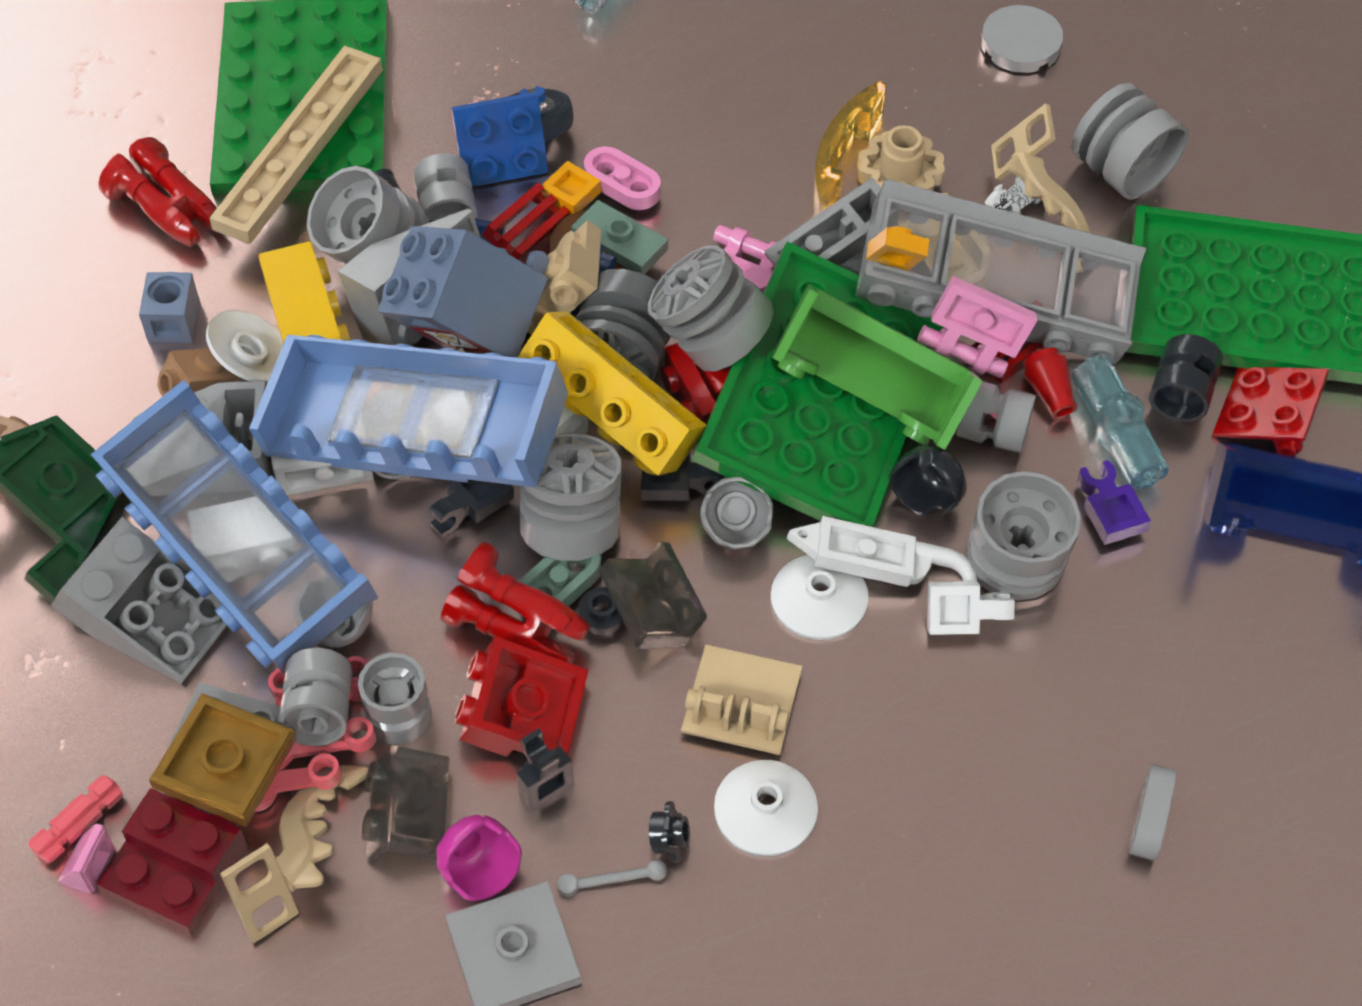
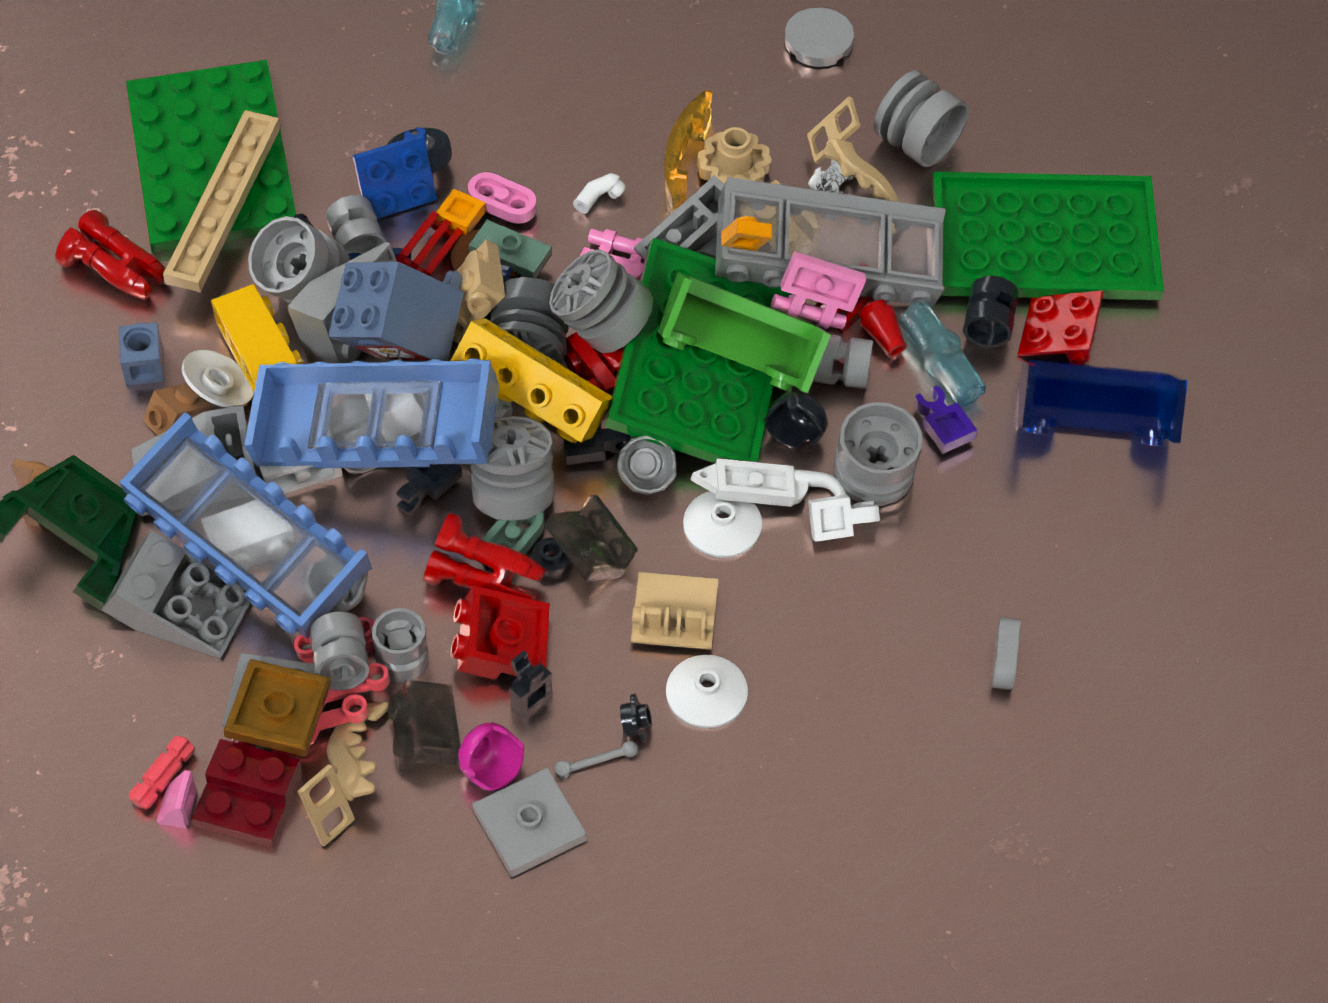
camera: 10 degrees left, 0 degrees up
none -> white arm [573,173,626,214]

